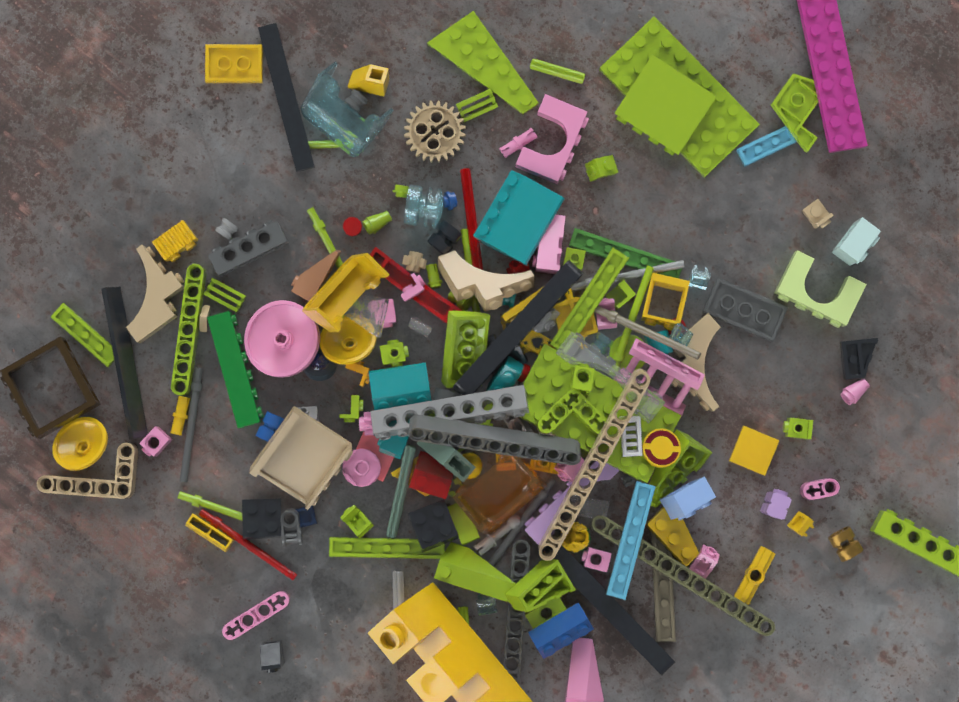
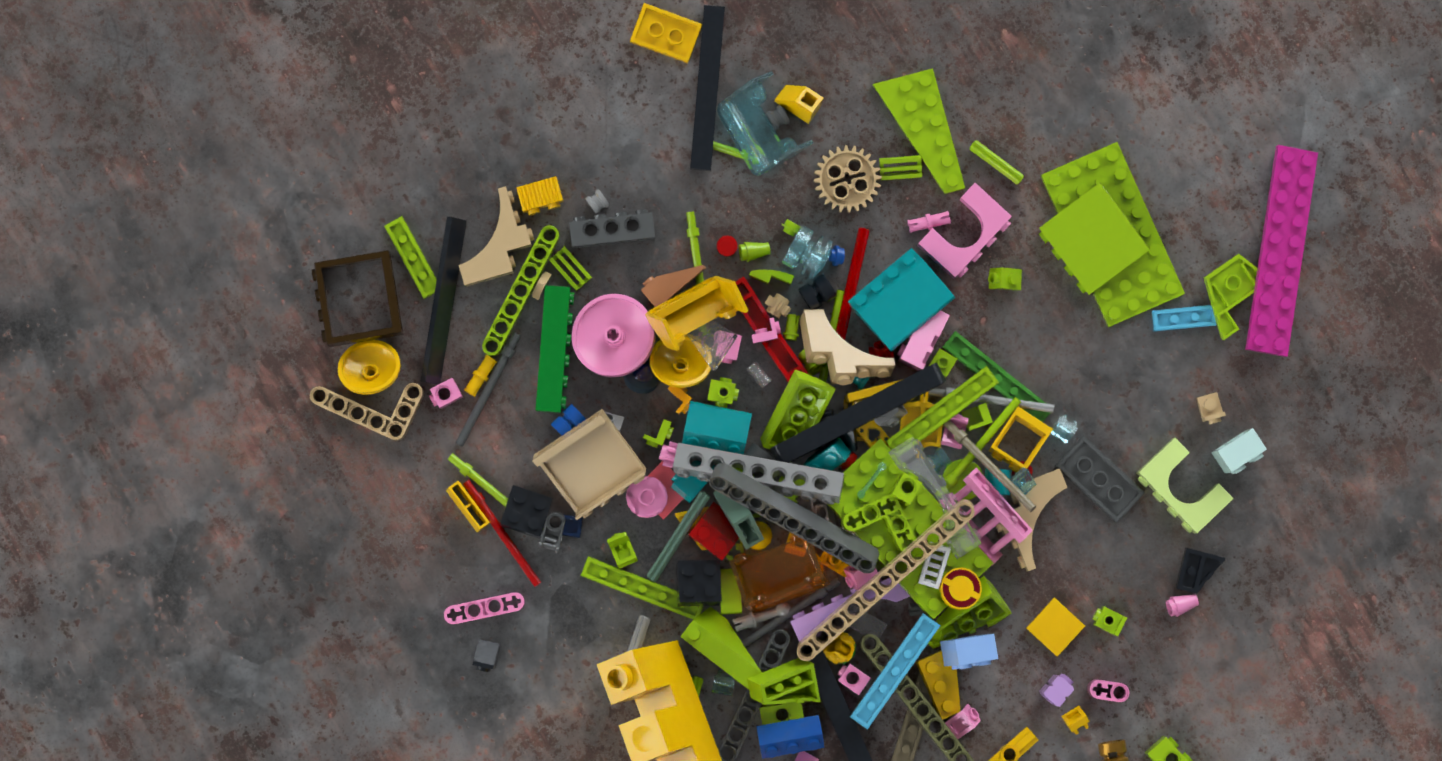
camera: 15 degrees right, 0 degrees up
none -> lime slope [749,269,794,285]
none -> clear light blue hinge [857,462,887,499]

